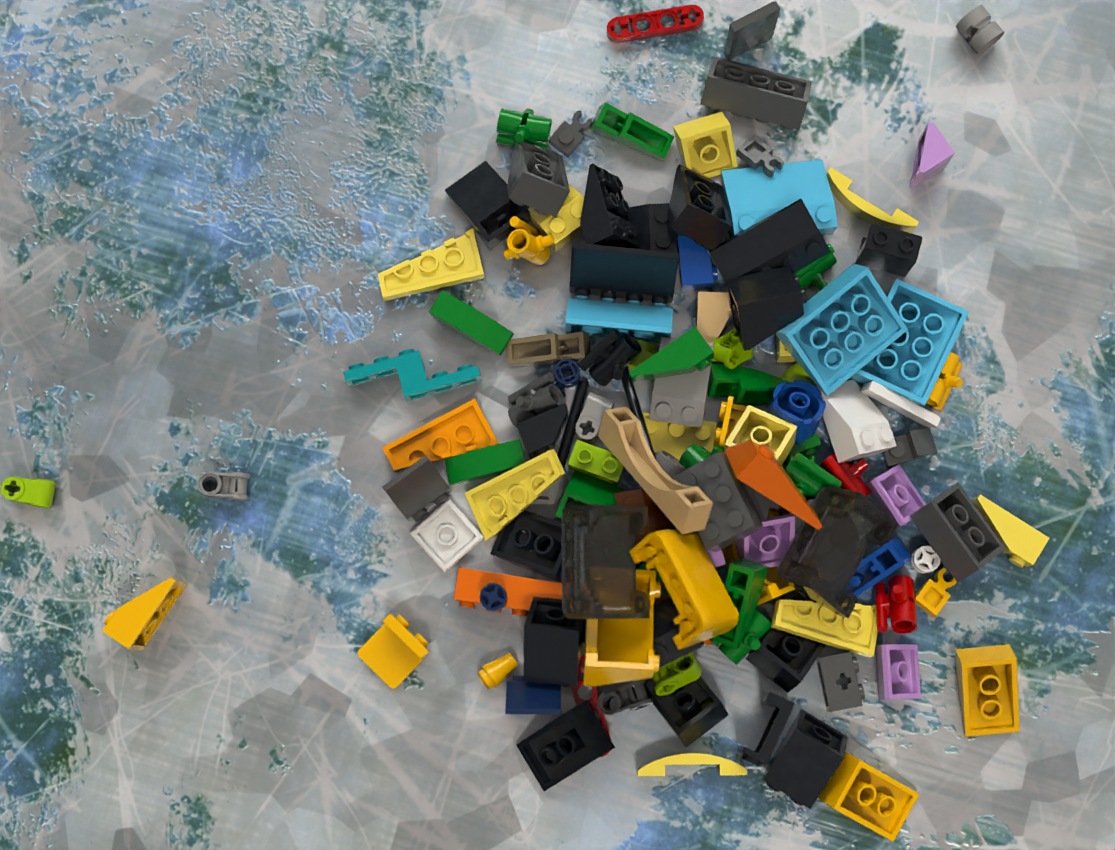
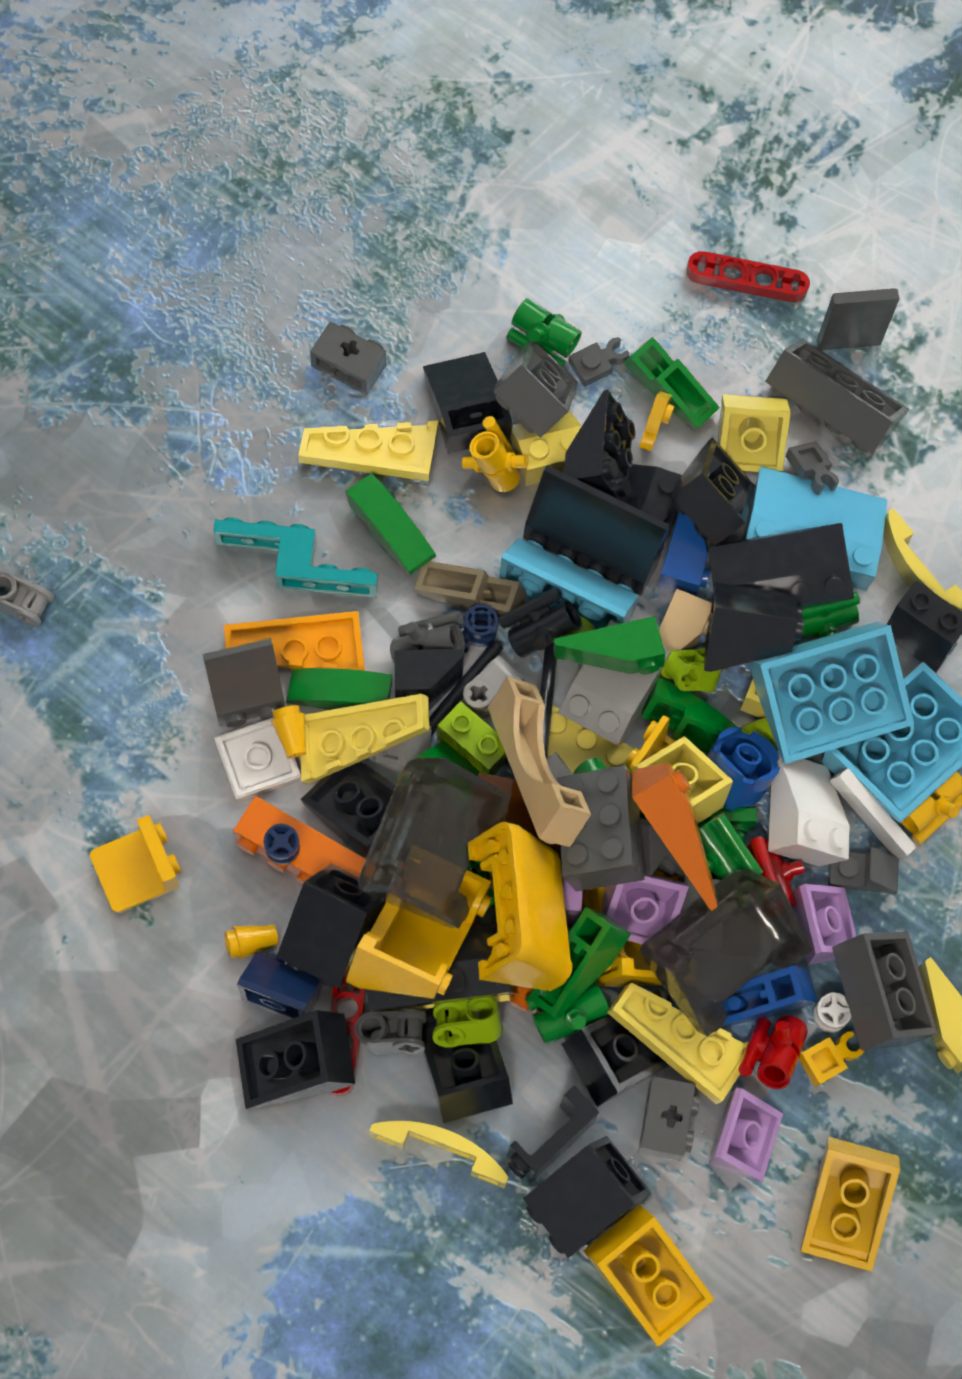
camera: 10 degrees right, 10 degrees down
none -> yellow cone [271,705,307,759]
none -> dark grey brick [310,321,387,395]
none -> yellow plate [639,391,675,451]

